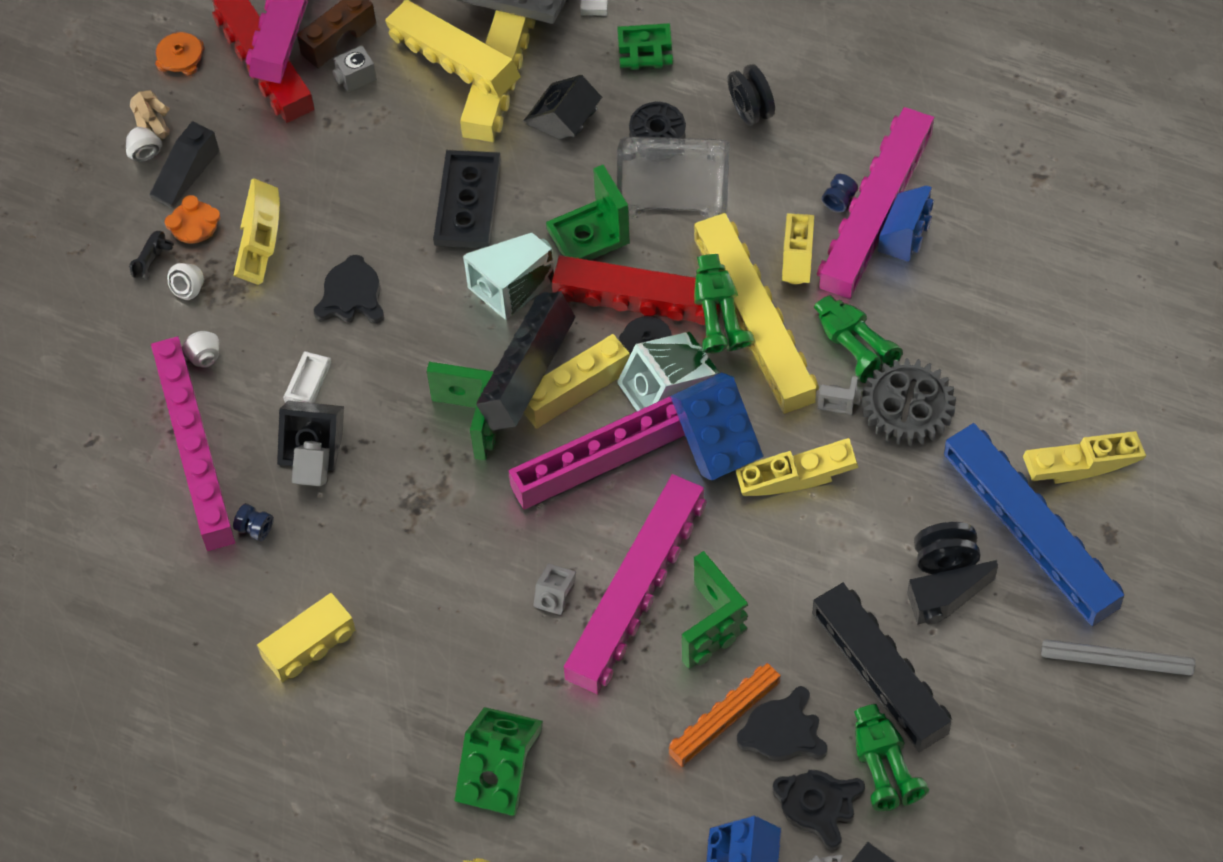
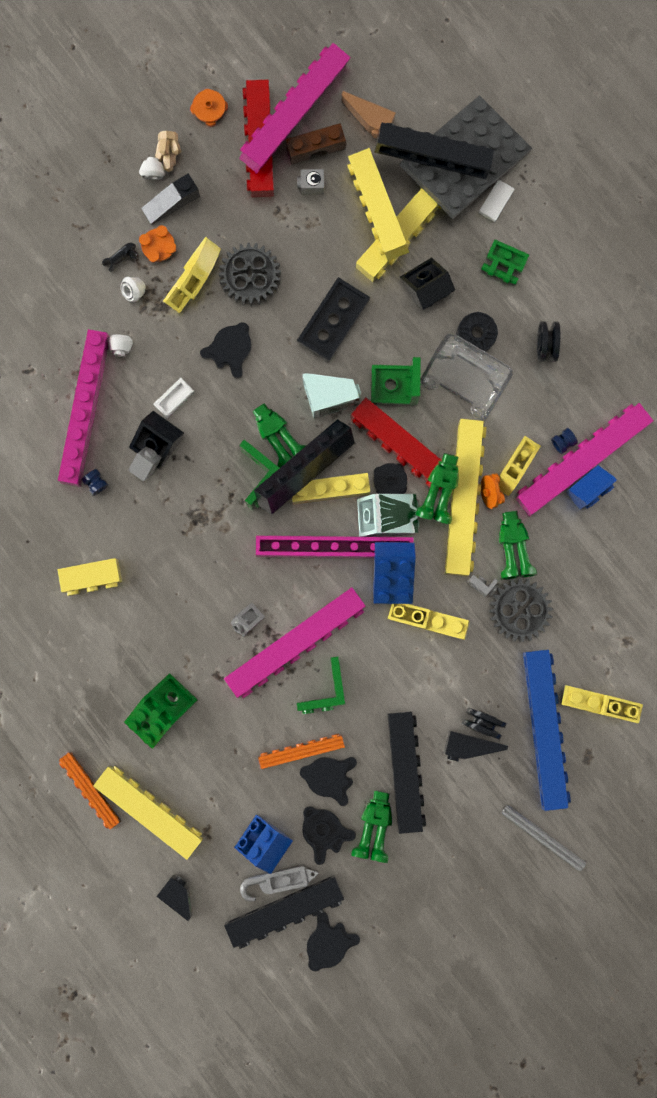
camera: 20 degrees right, 25 degrees up
none -> dark grey gear [219,242,281,305]
none -> green piece [252,403,306,468]
none -> orange piece [481,473,505,509]

